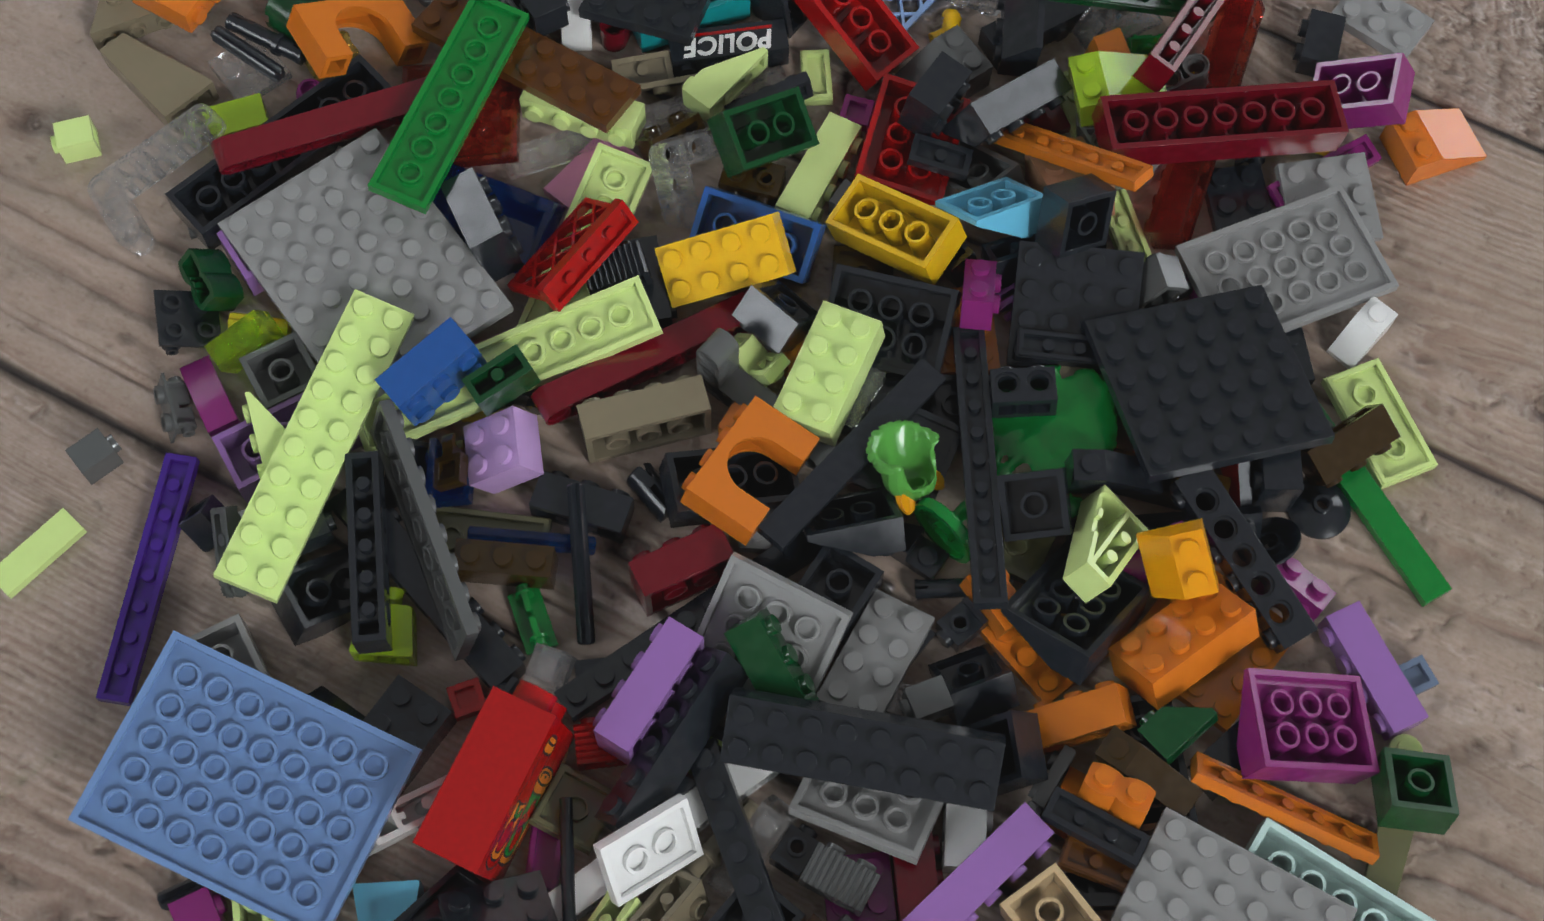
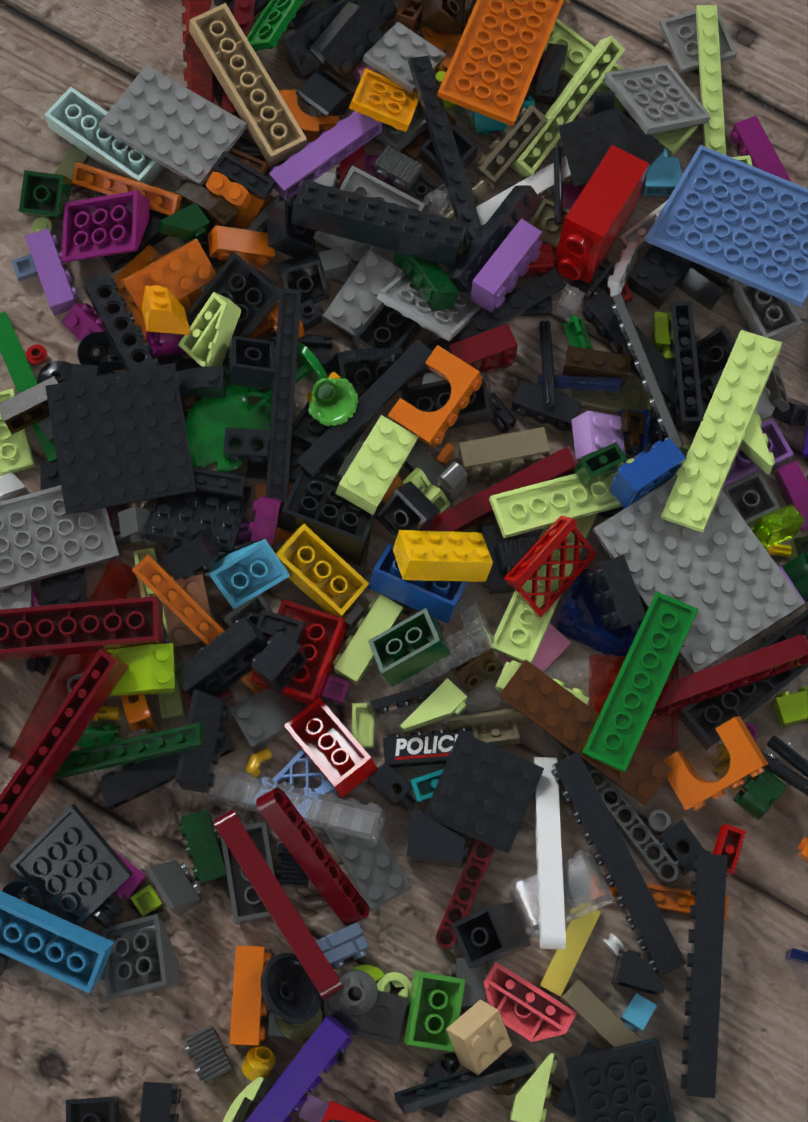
camera: 175 degrees left, 5 degrees up
white plate [593,793,704,907] -> none
none -> red plate [26,344,47,365]
none -> white plate [607,241,638,297]

